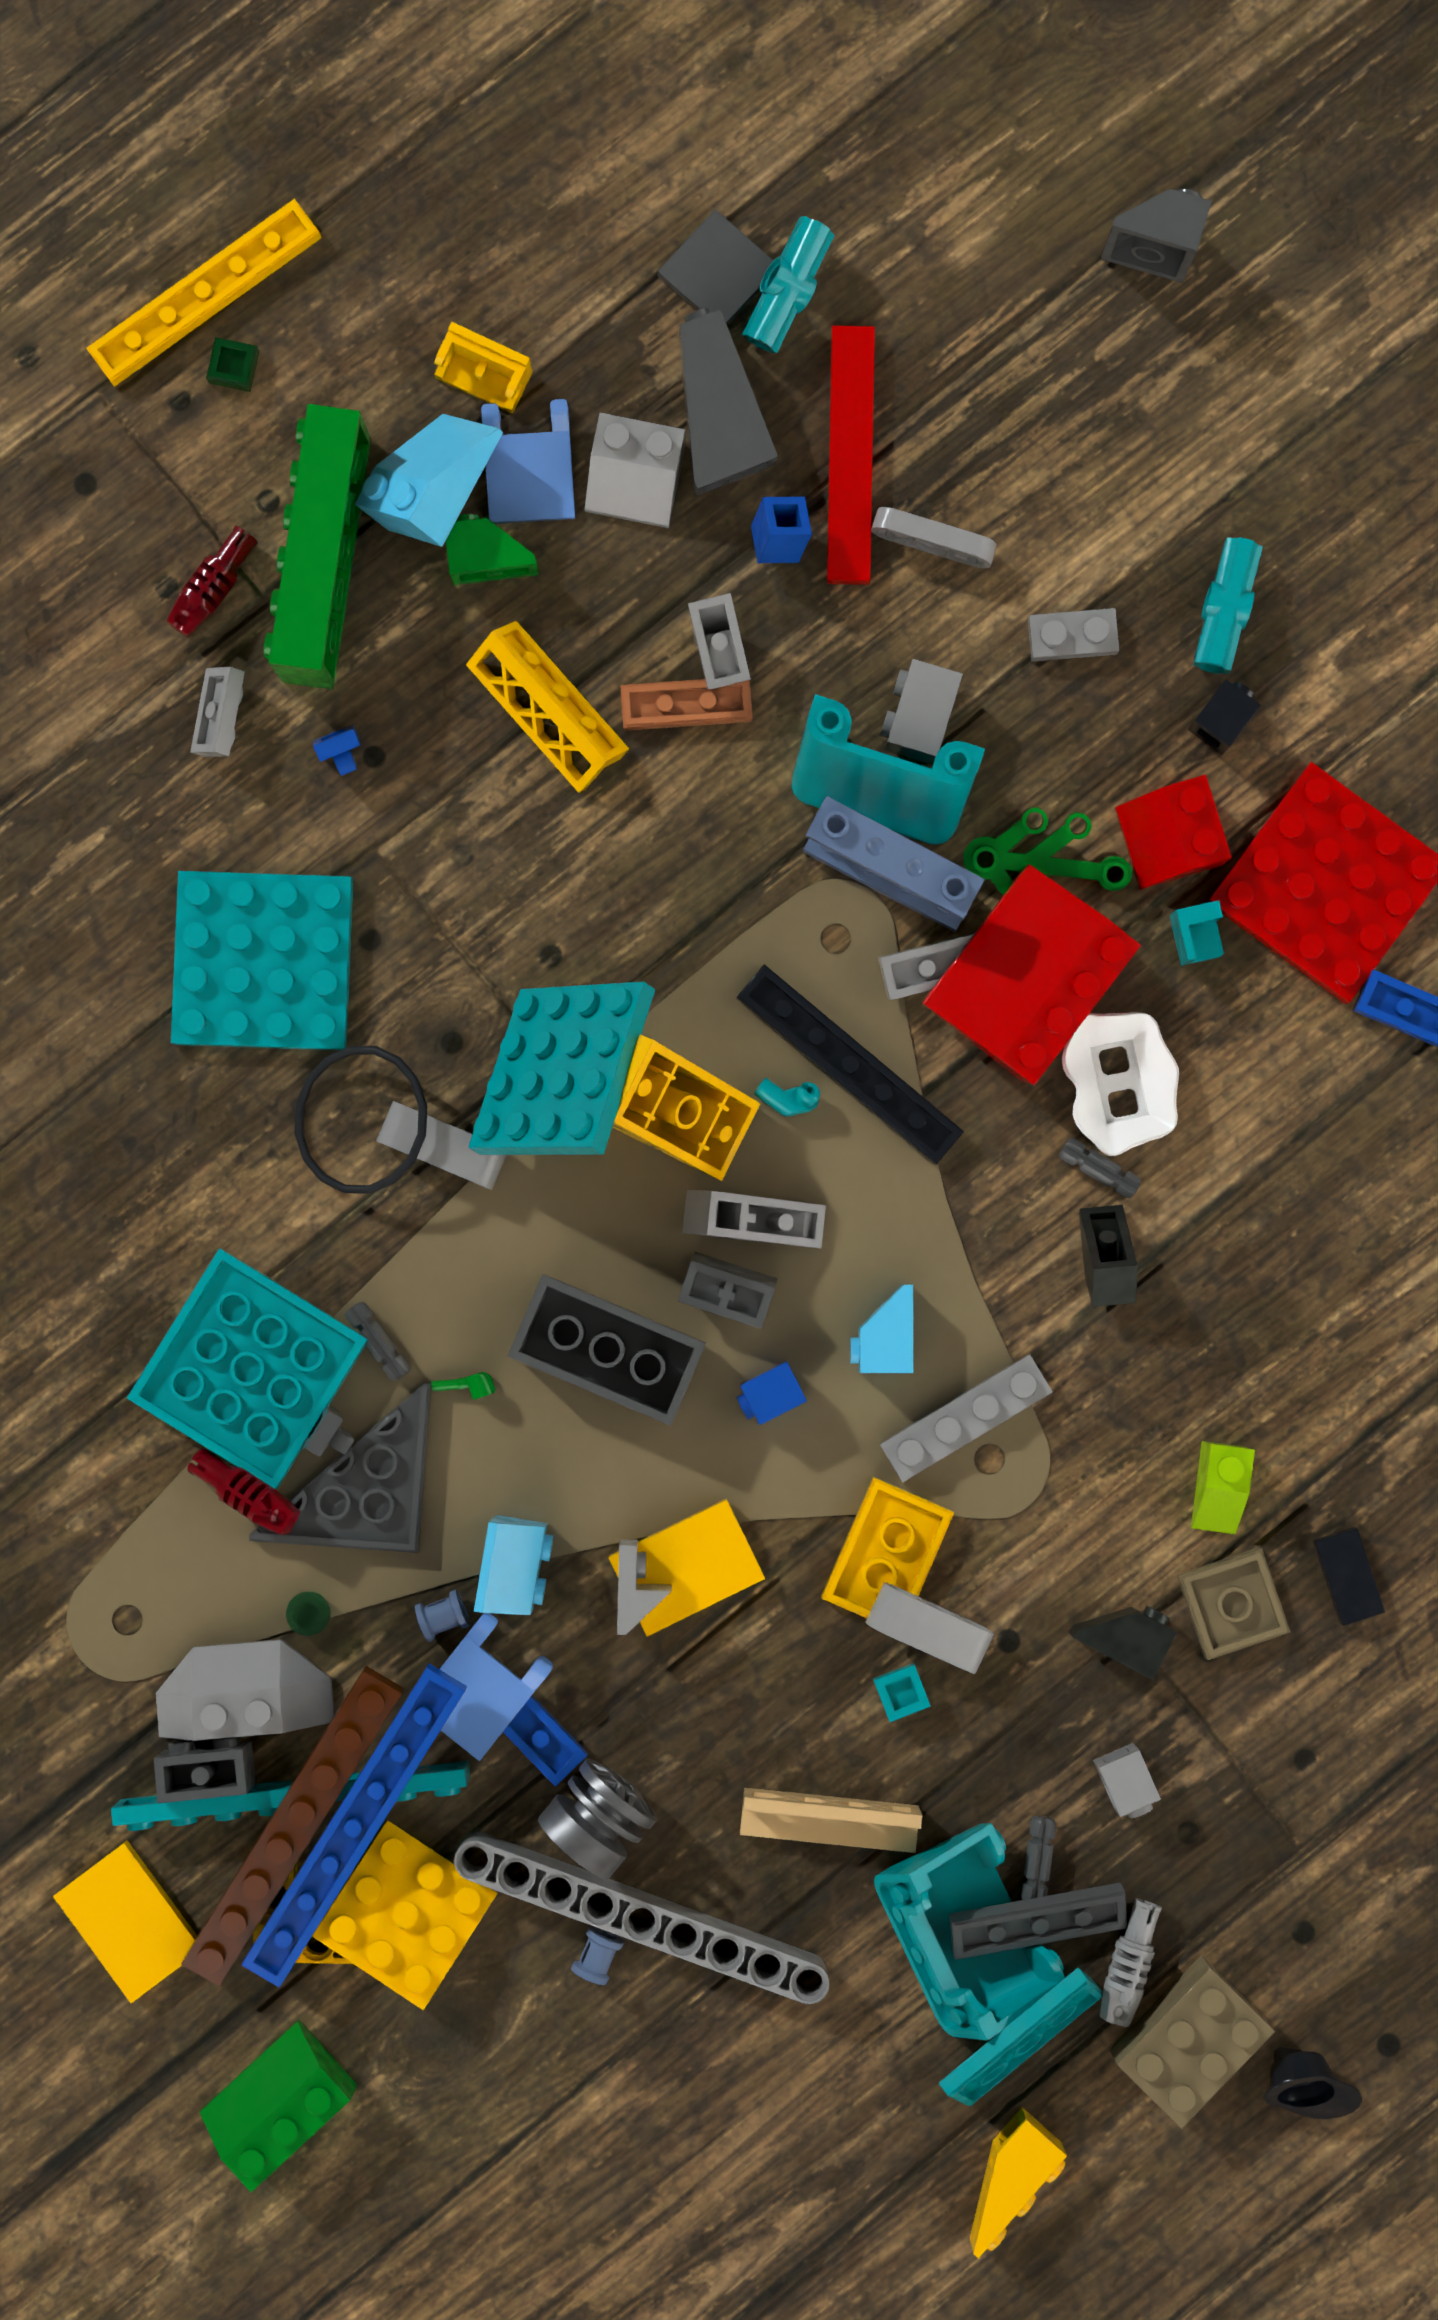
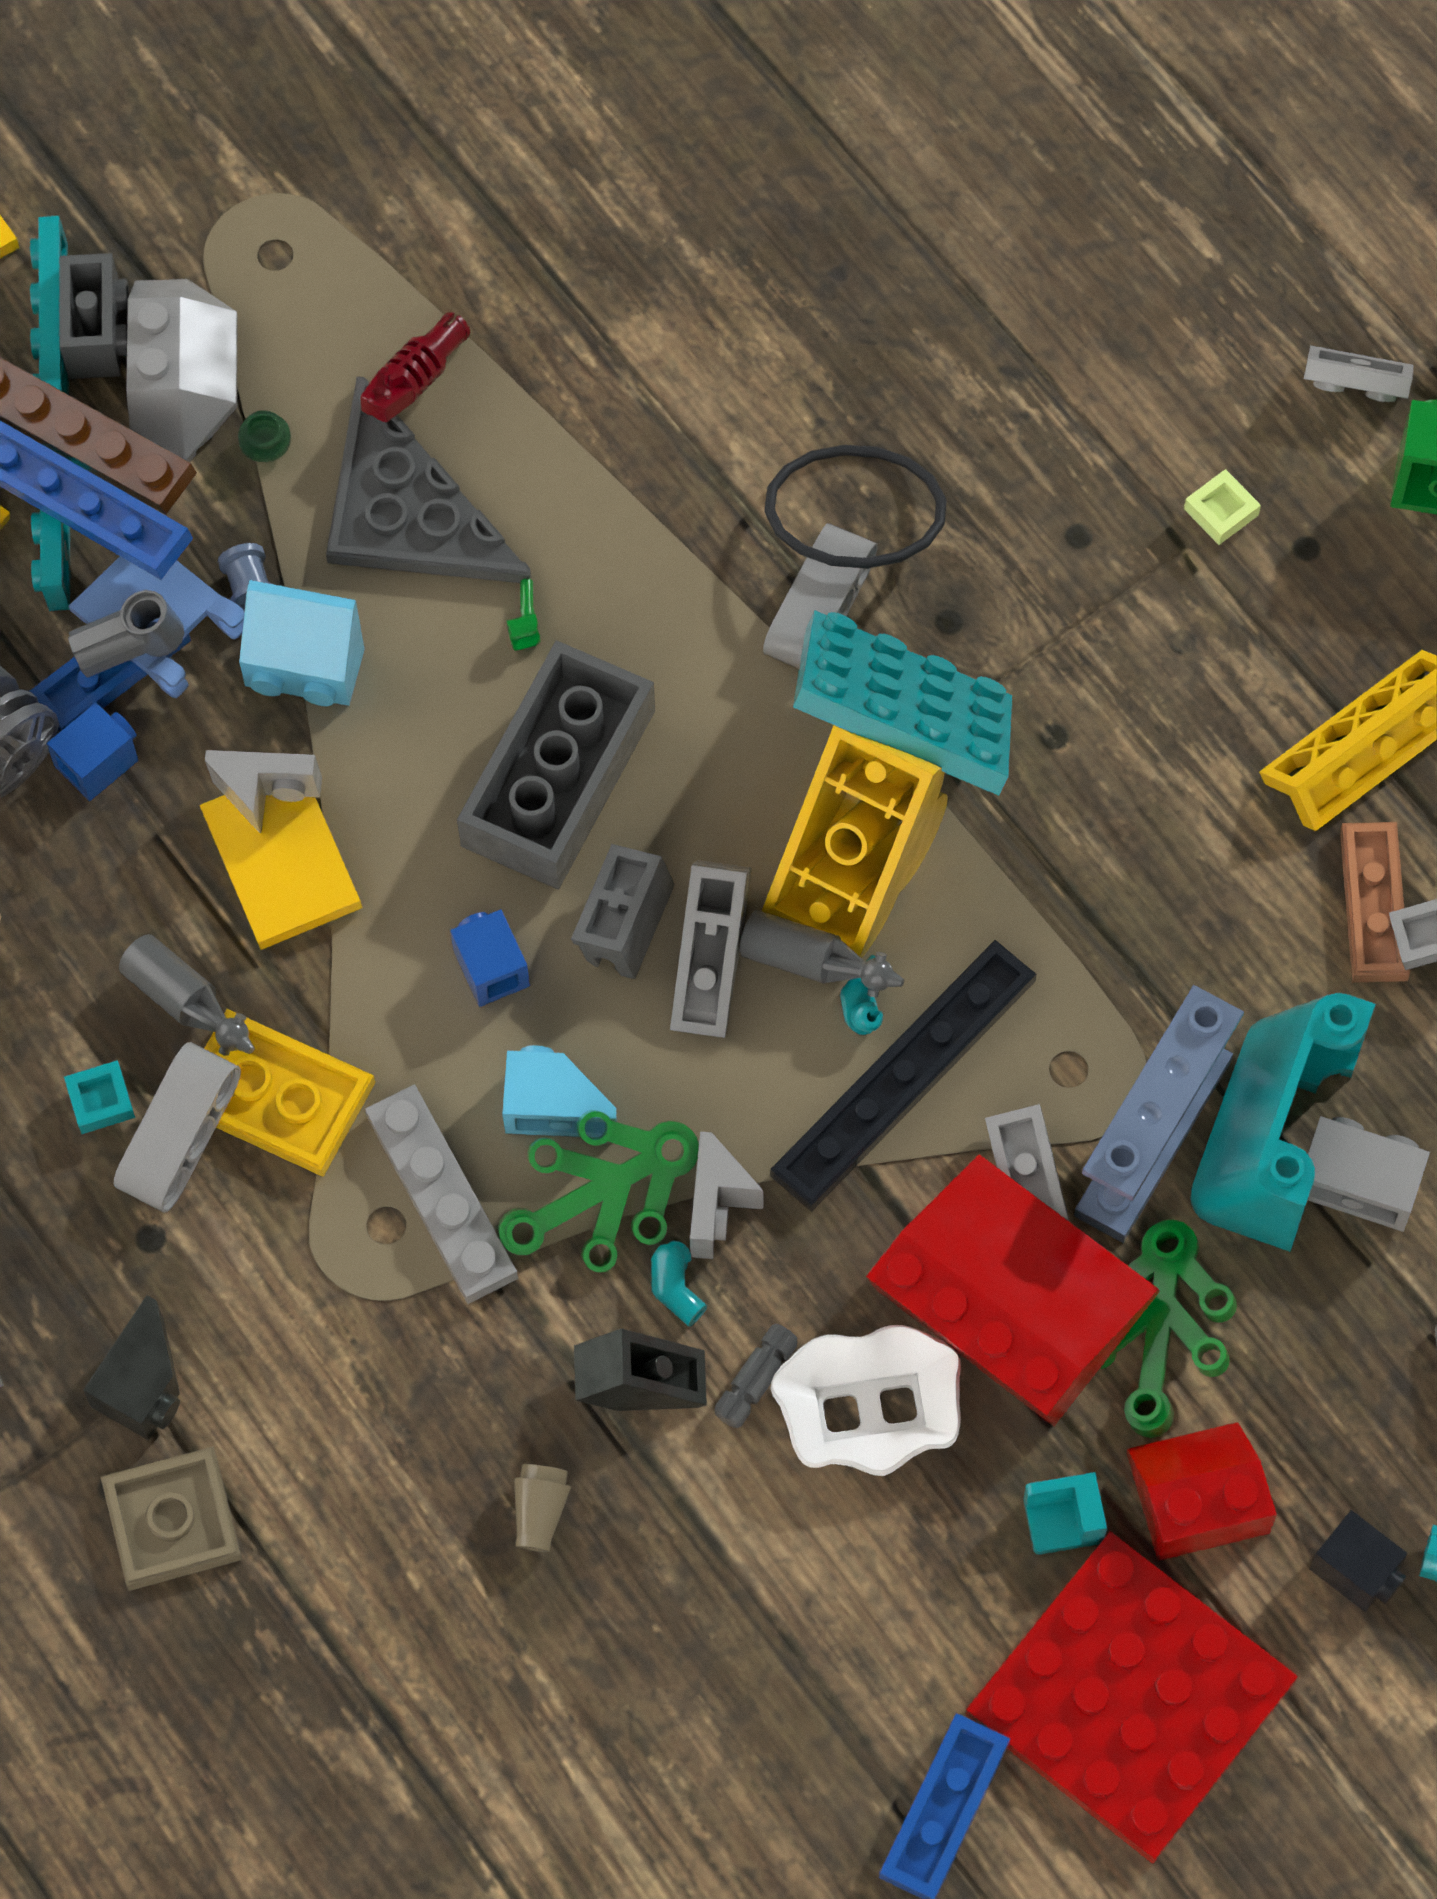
camera: 90 degrees right, 20 degrees down
teal plate [127,1248,368,1490] -> none
teal plate [171,871,354,1051] -> none
dark grey tile [303,1406,354,1457] -> none
blue tile [313,724,360,776] -> none
dark grey axle [345,1302,411,1381] -> none
lime slope [1191,1441,1255,1534] -> none
black tile [1313,1527,1385,1626] -> none
none -> blue brick [46,702,139,802]
none -> dark grey piece [68,590,184,678]
none -> dark grey wheel [119,934,255,1056]
none -> green plant [498,1110,699,1273]
none -> dark tan cone [514,1464,571,1552]
none -> teal arm [651,1241,707,1327]
none -> light grey slope [690,1131,763,1259]
none -> dark grey wheel [740,910,904,997]
none -> yellowish green plate [1184,469,1261,545]

